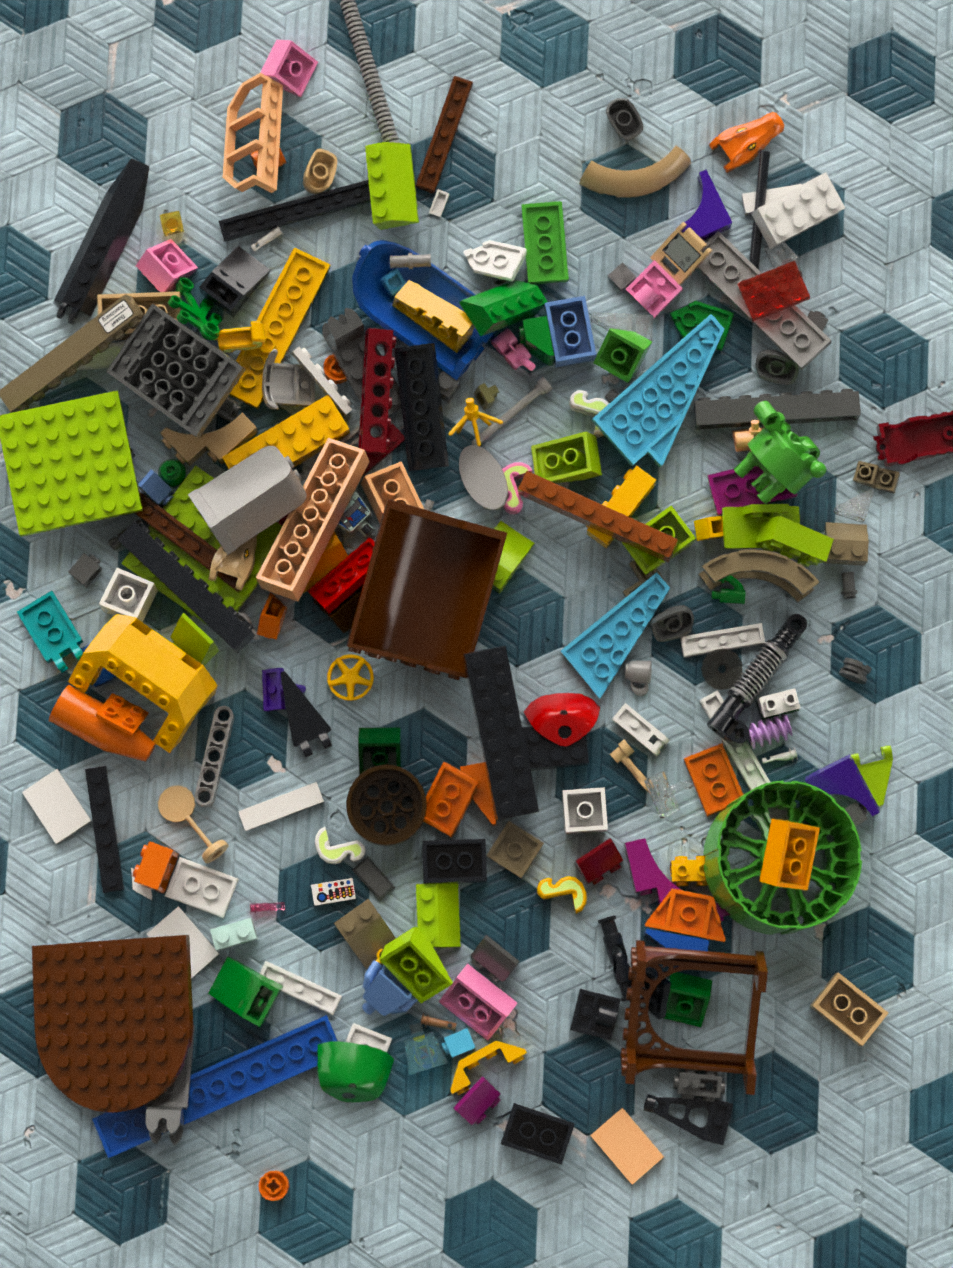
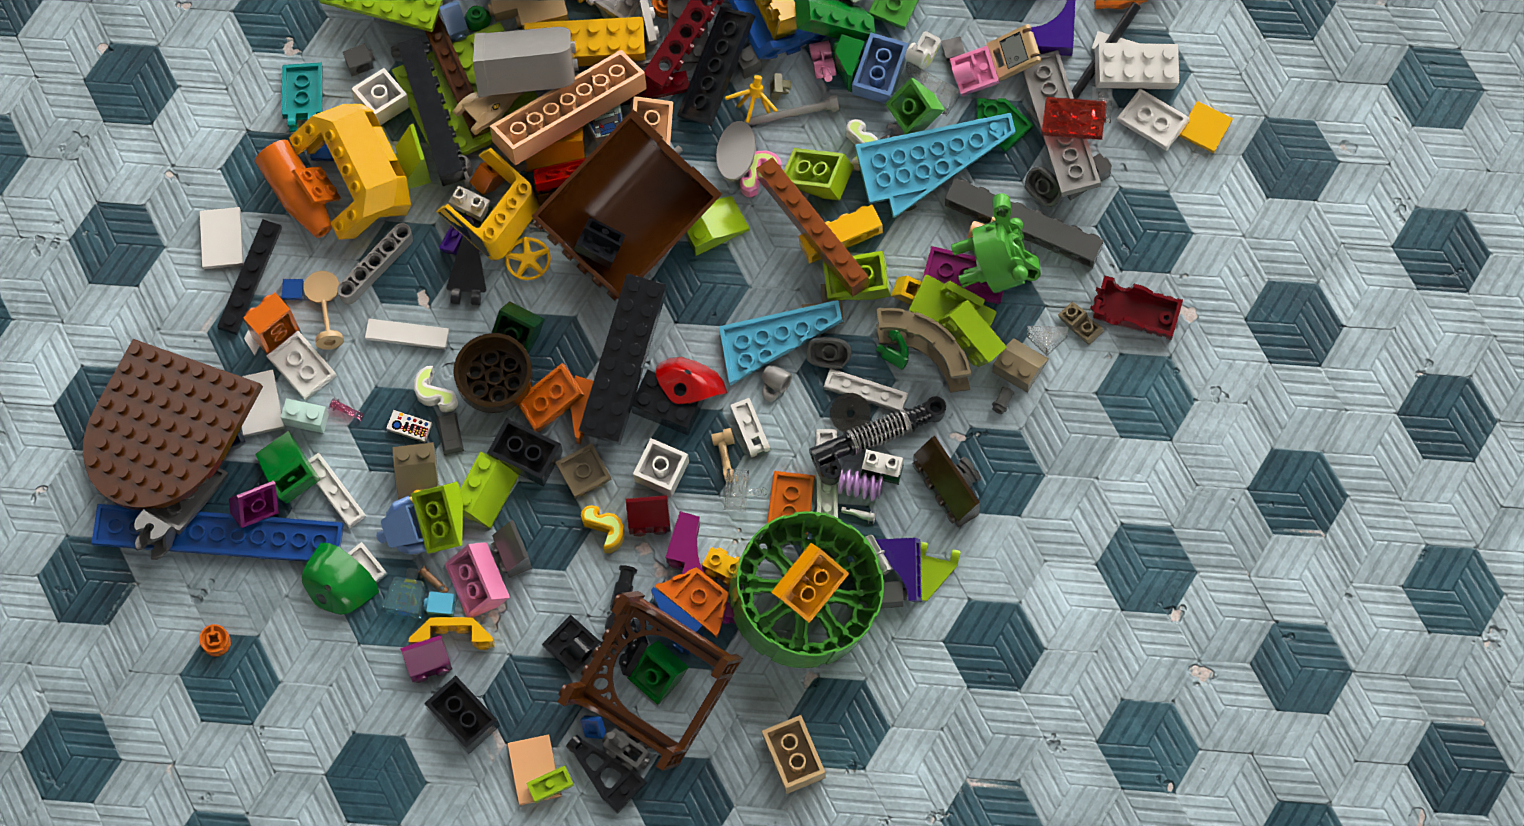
camera: 35 degrees right, 10 degrees down
none -> magenta slope [229,481,279,528]
none -> blue tile [281,279,304,300]
none -> yellow windscreen [436,148,540,261]
none -> white hips [449,185,493,225]
none -> lime plate [526,765,574,804]
none -> black brick [573,217,626,269]
none -> blue plate [580,715,606,739]
none -> light grey axle [865,535,893,575]
none -> white animal [905,31,941,70]
none -> dark brown slope [912,436,980,527]
none -> white tile [1117,89,1190,151]
none -> yellow tile [1179,101,1233,154]

